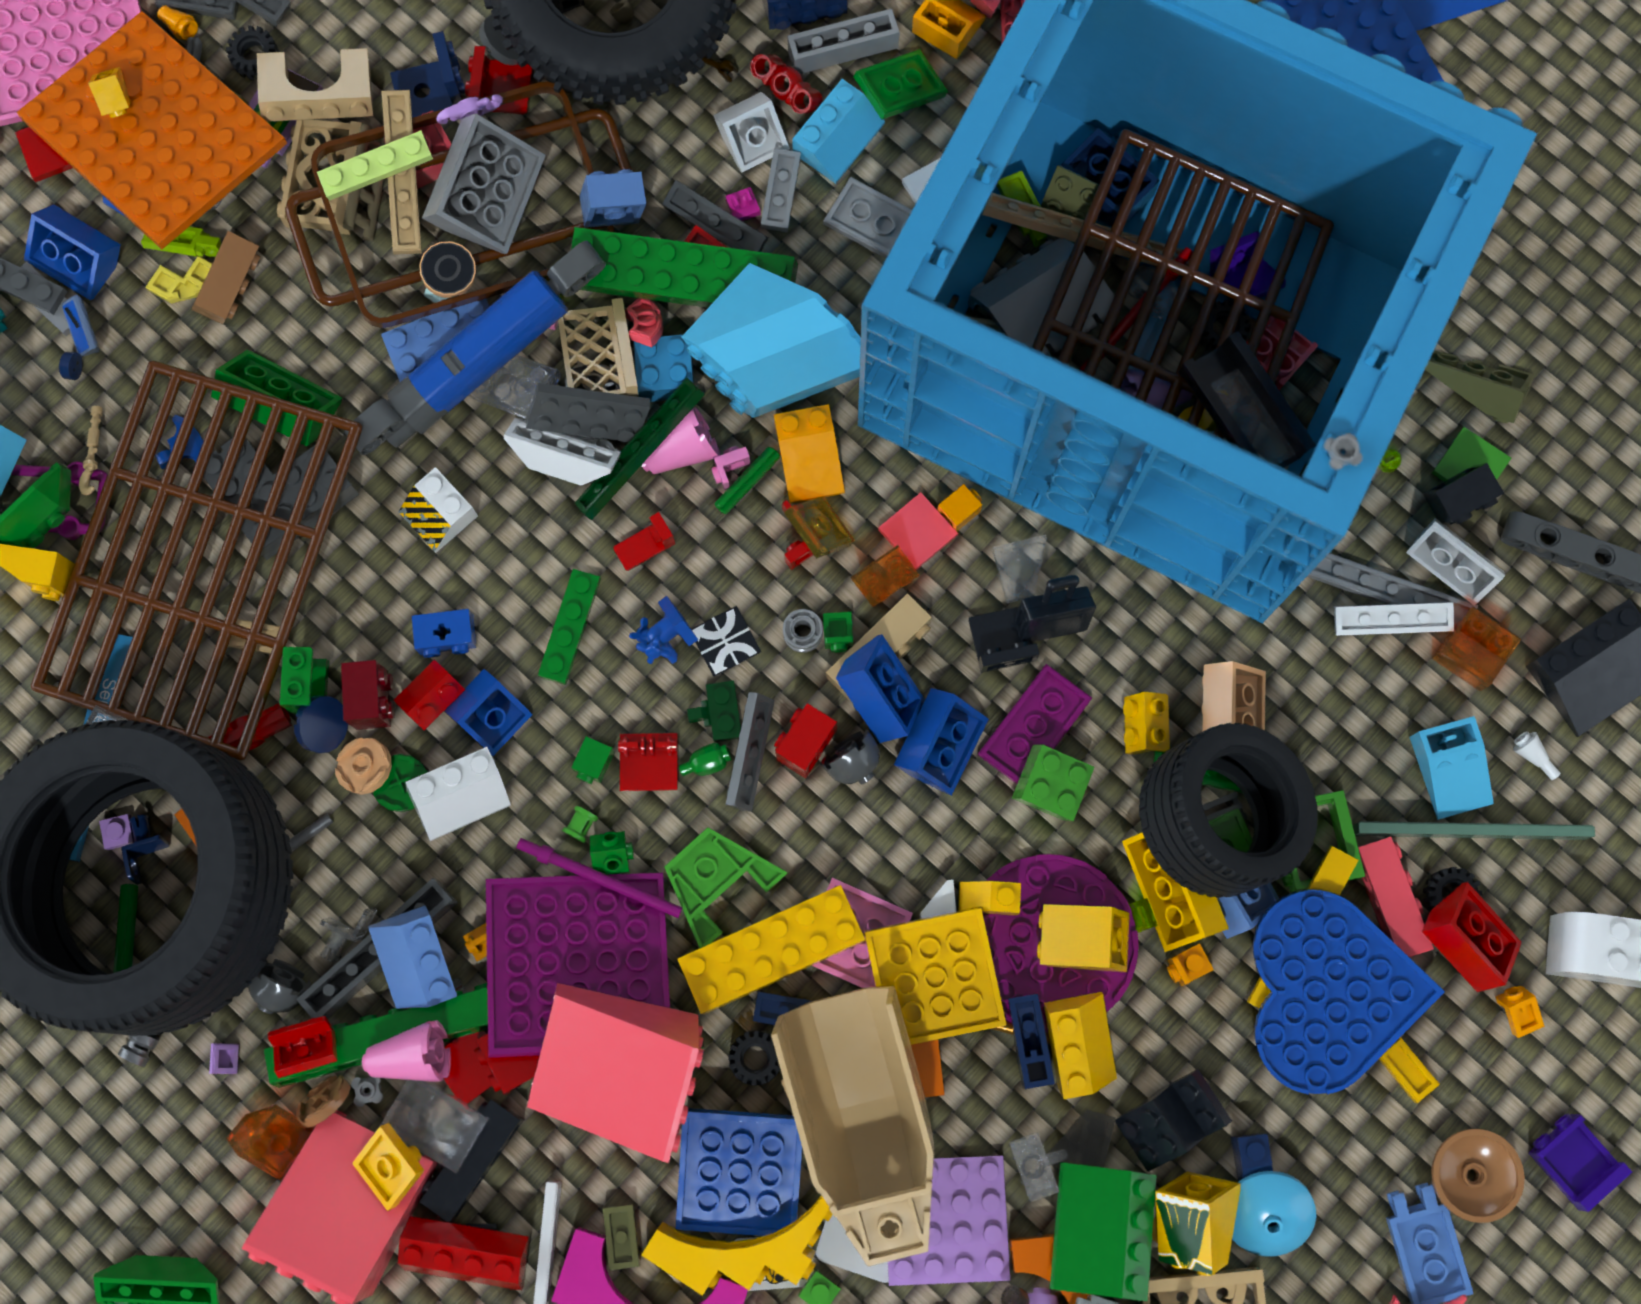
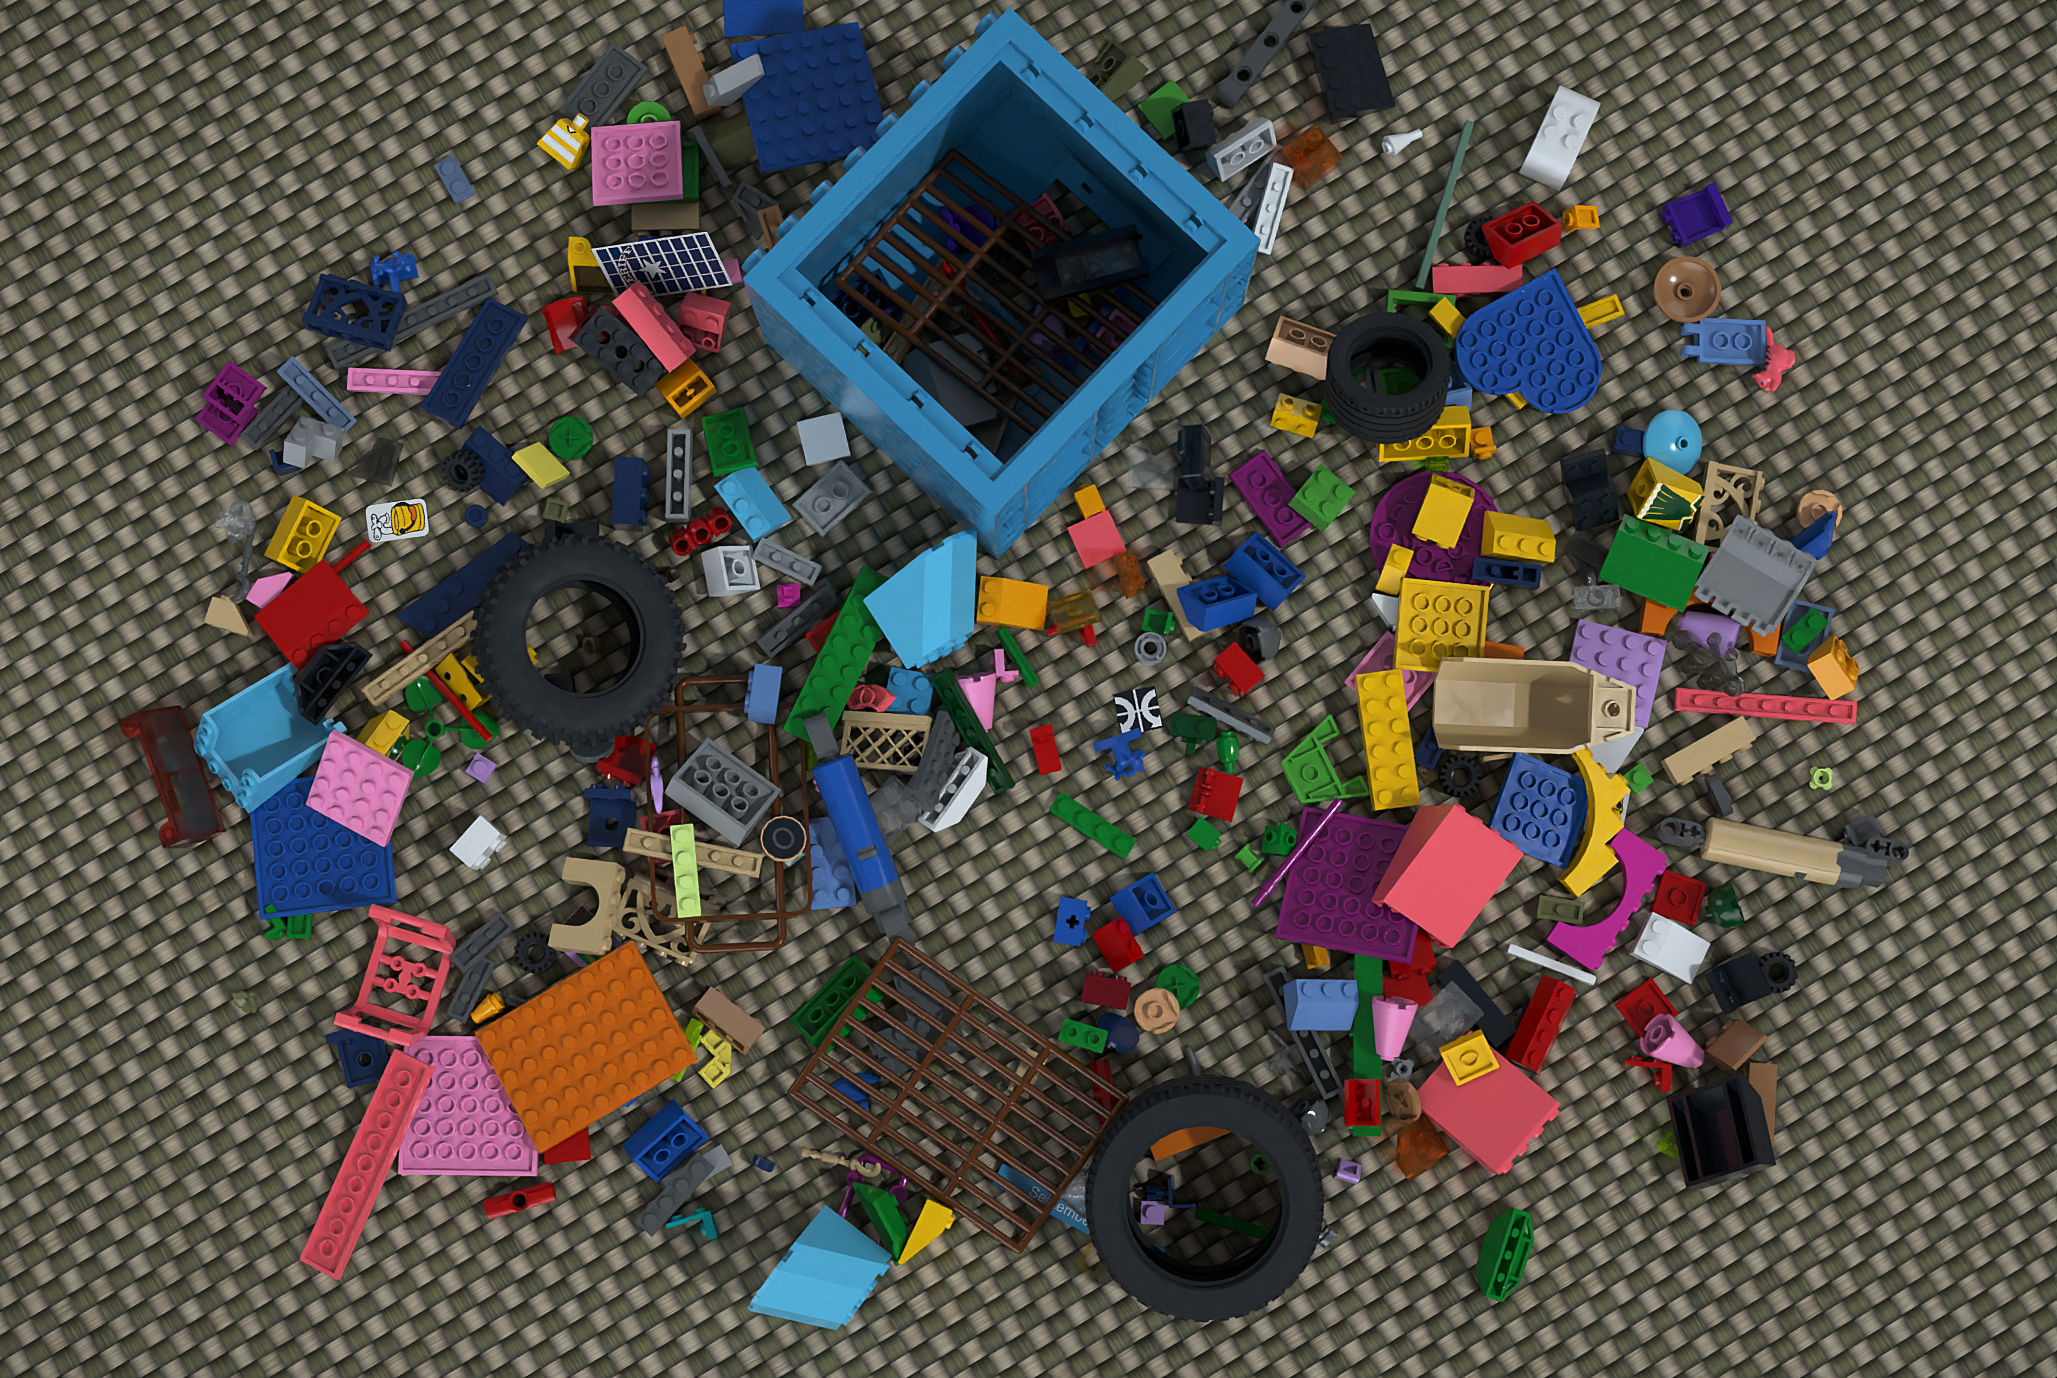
camera: 75 degrees left, 5 degrees up
slope [62,295,100,357] -> none
yellow slope [88,67,131,118] -> none
slope [398,467,478,553] -> none
white slope [405,747,511,841] -> none
light grey plate [1324,433,1362,470] -> none
medium azure slope [1409,716,1494,820] -> none

